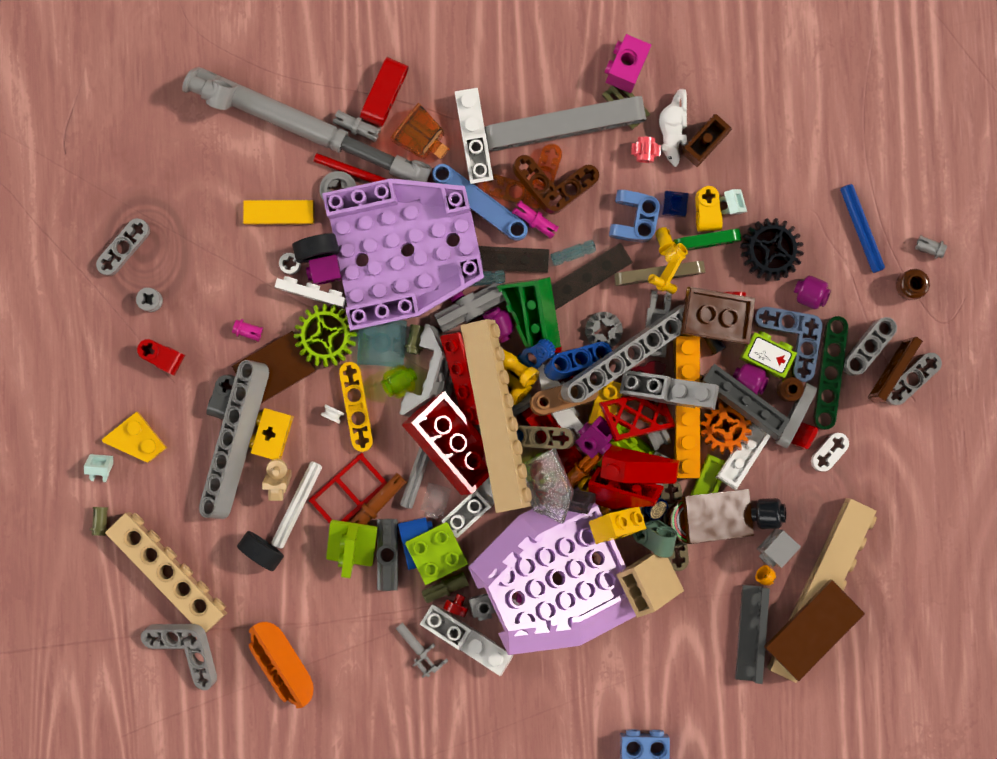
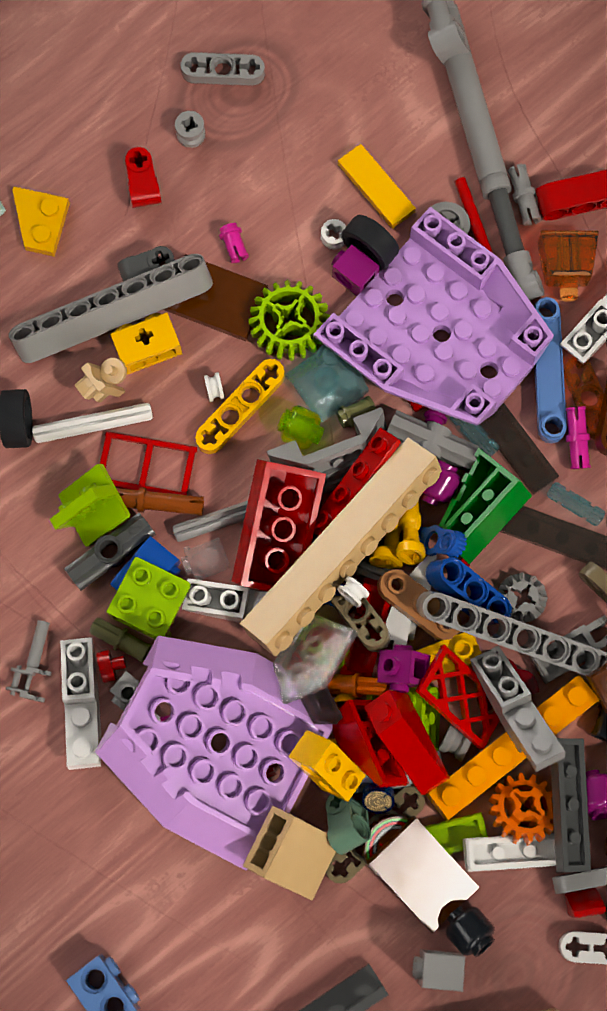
camera: 55 degrees right, 10 degrees down
white plate [275,276,346,308] -> none
light orange hinge [755,565,776,586] -> none
none -> white bush [337,576,370,607]

